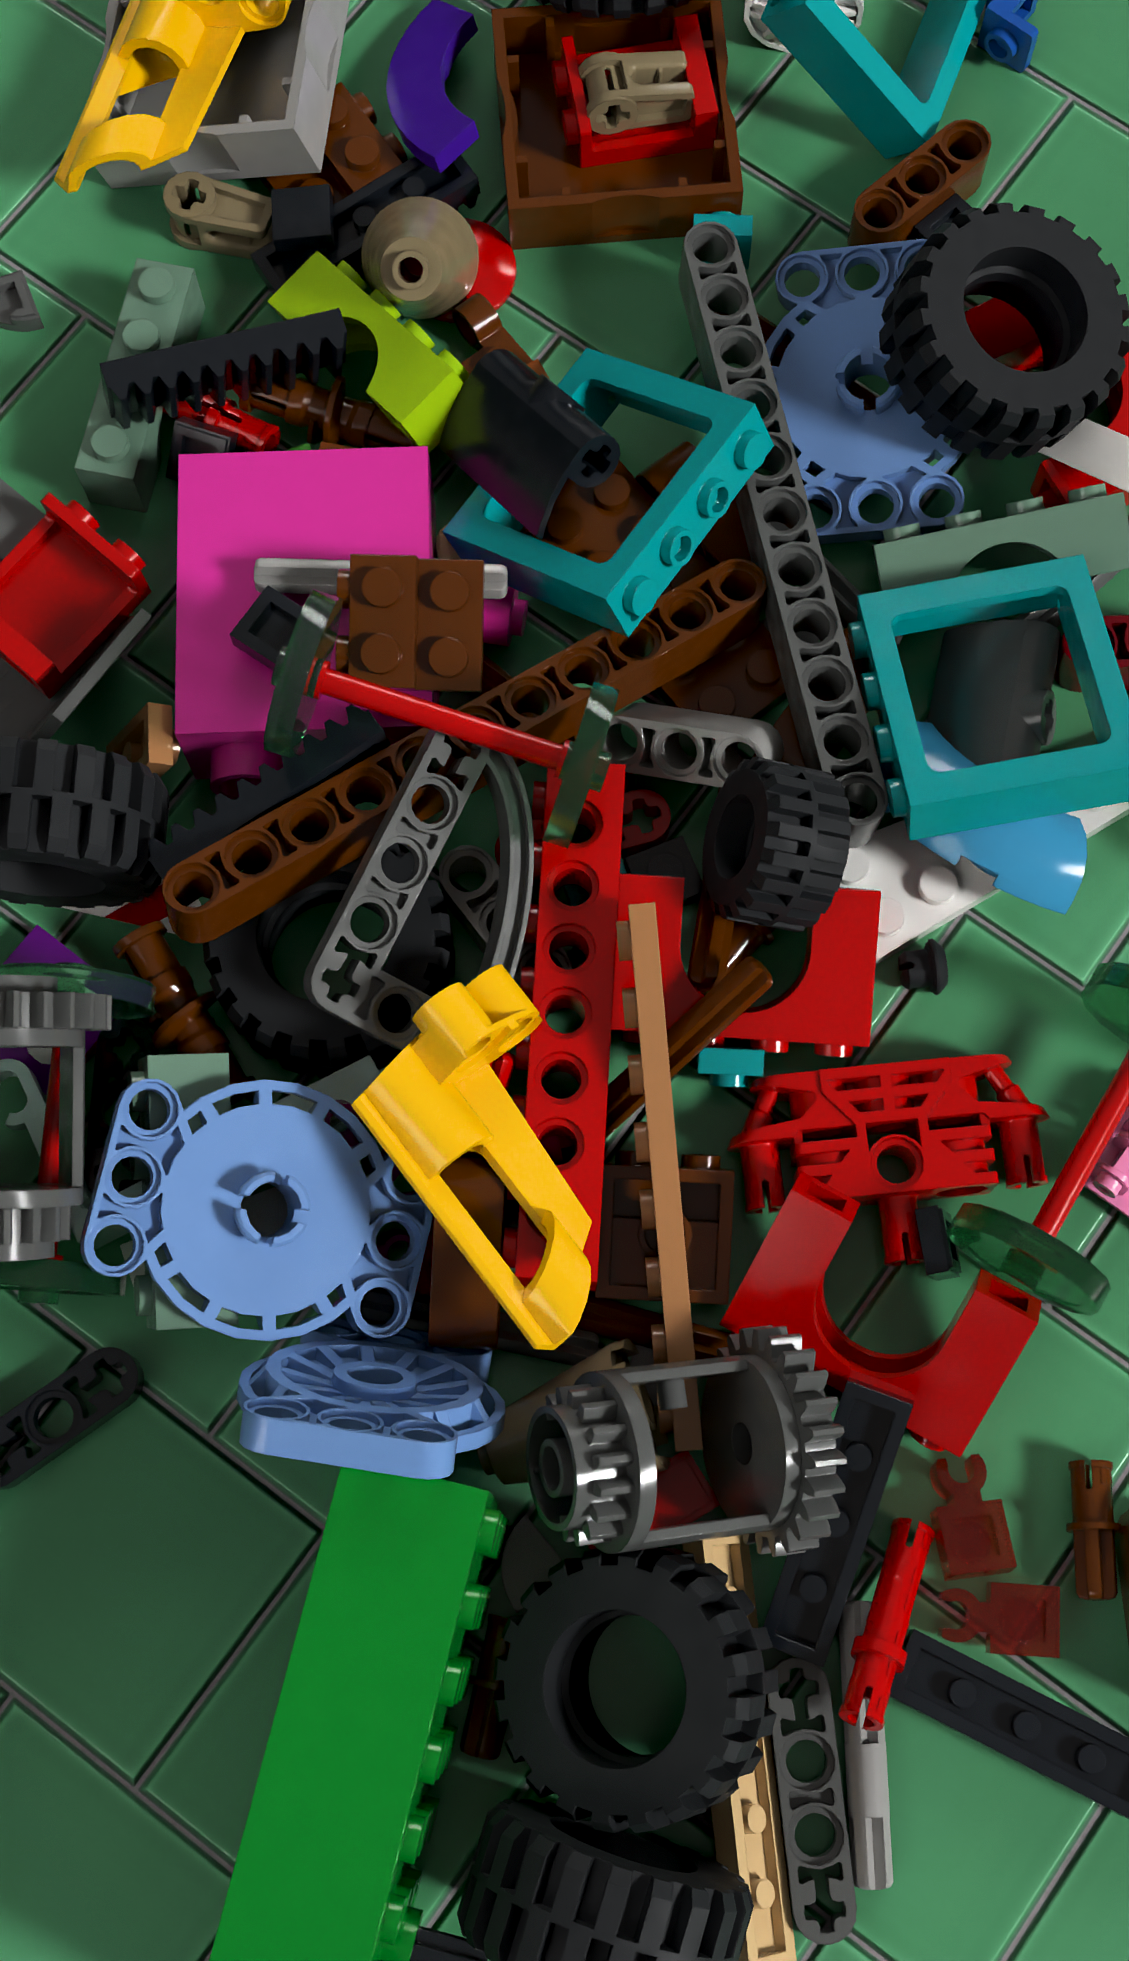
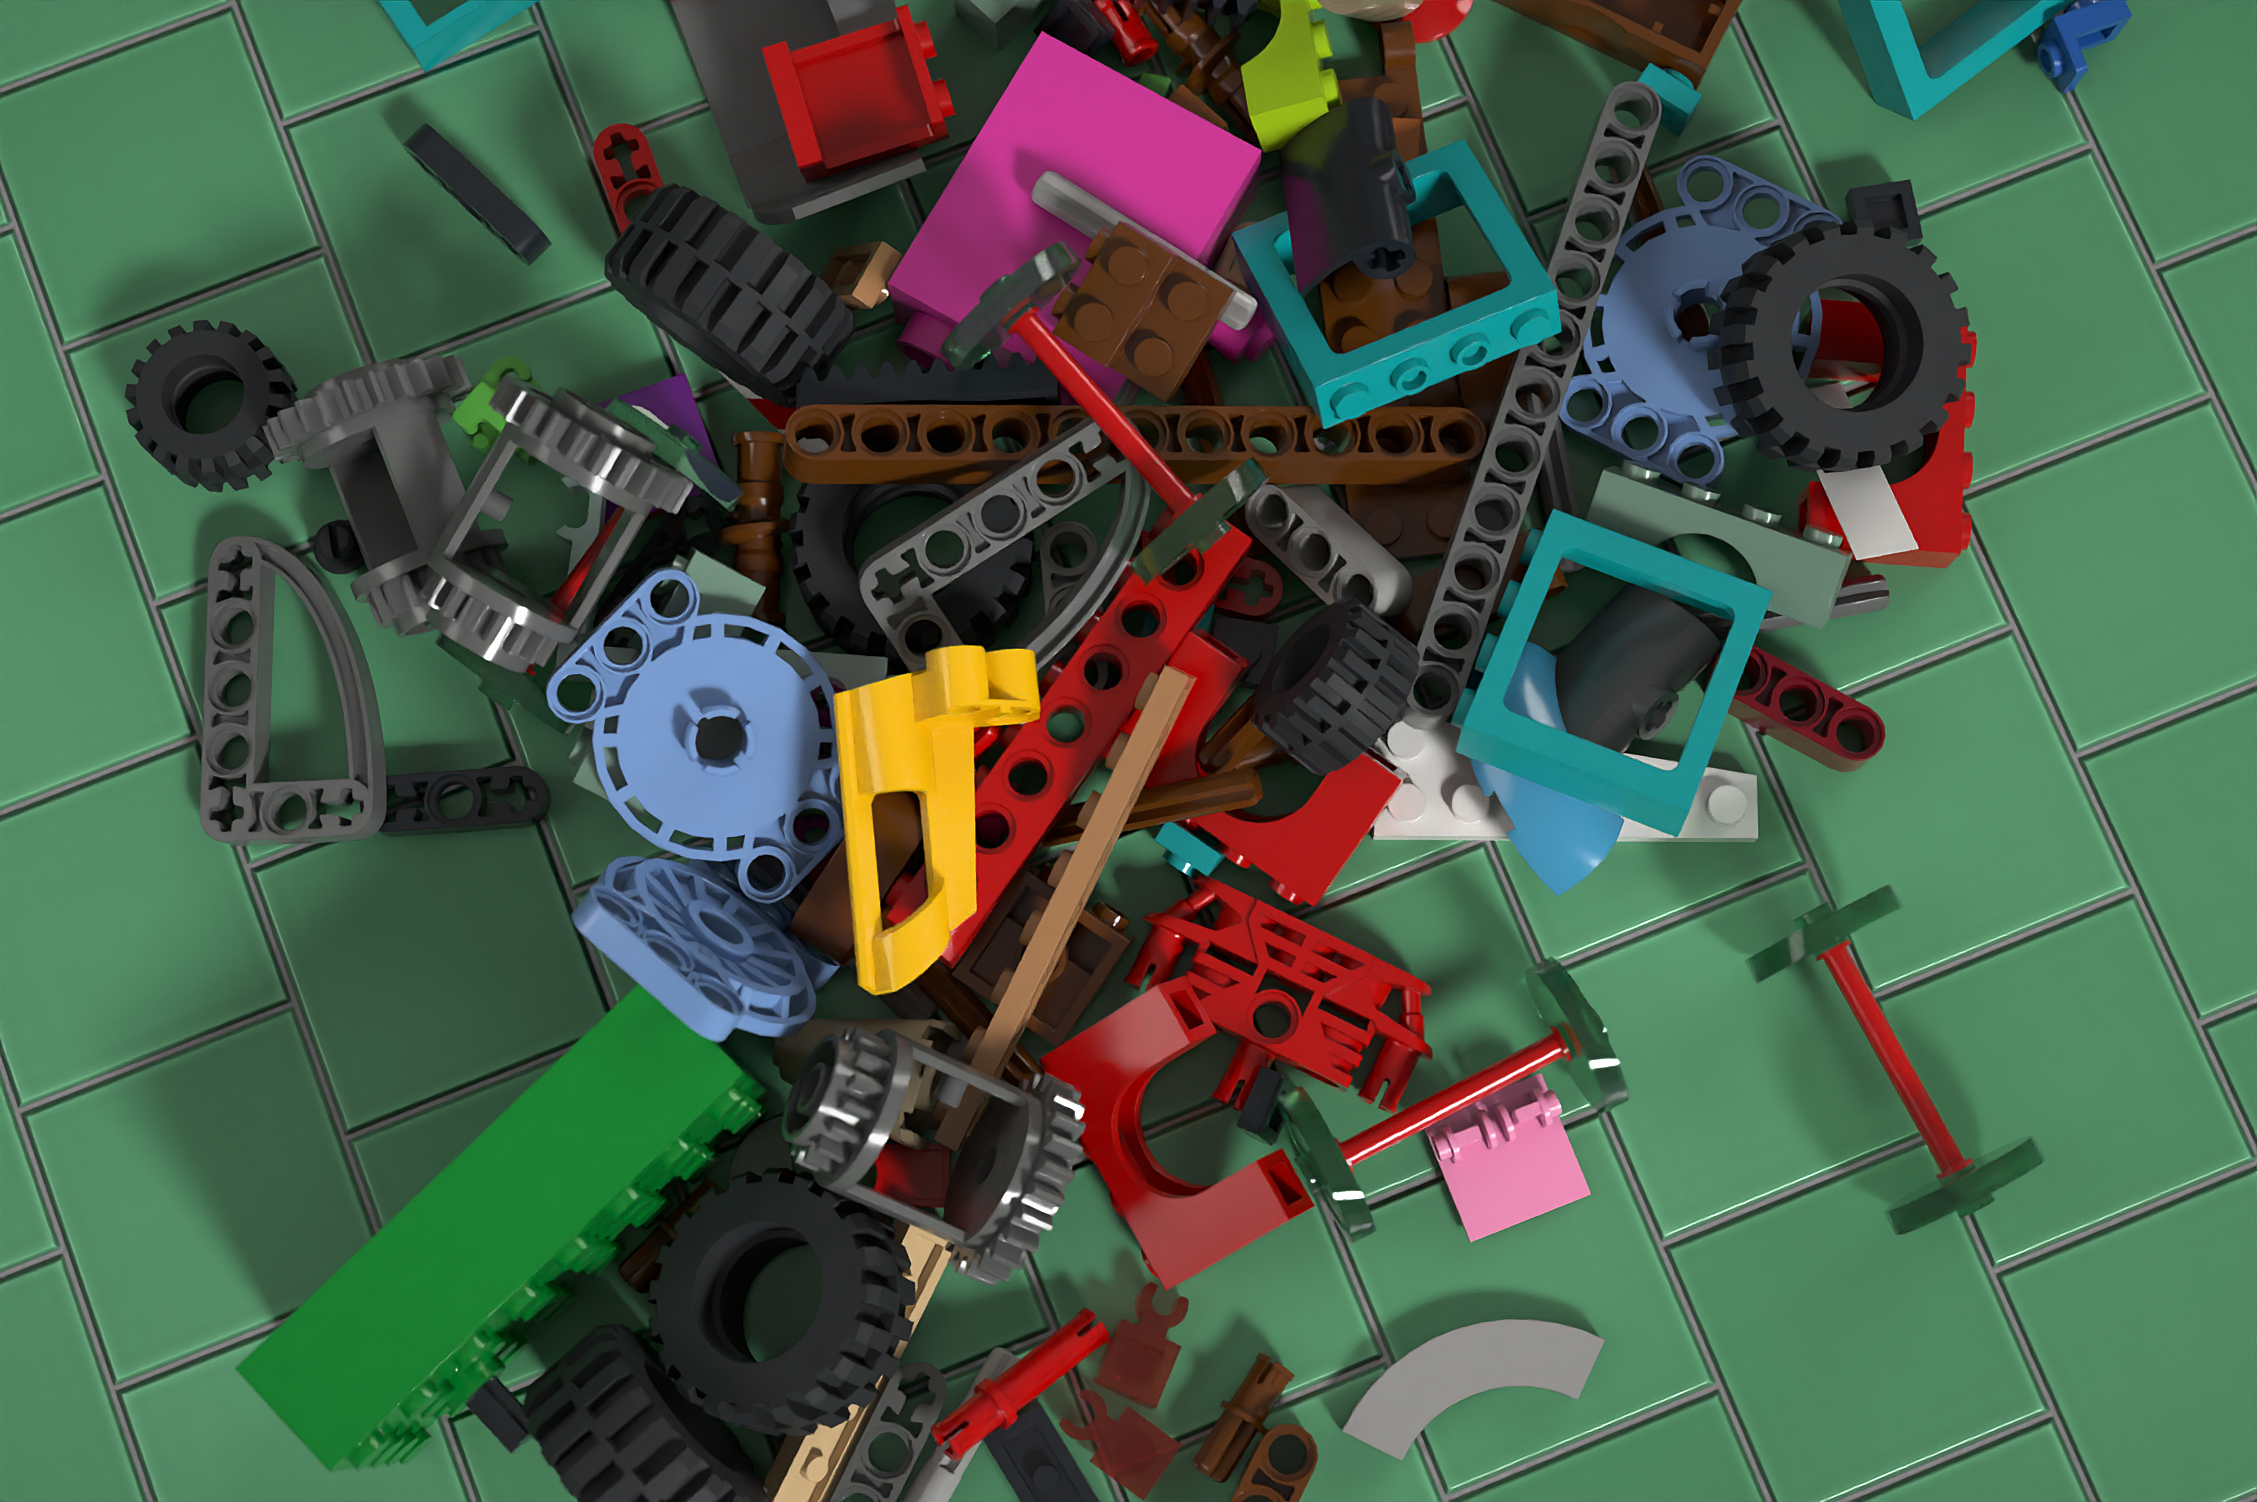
camera: 30 degrees right, 5 degrees up
black plate [229,585,323,678] -> none
black gear [763,1377,914,1668] -> none
reddish brown beam [847,119,992,265] -> none
black piece [898,939,948,995] -> none

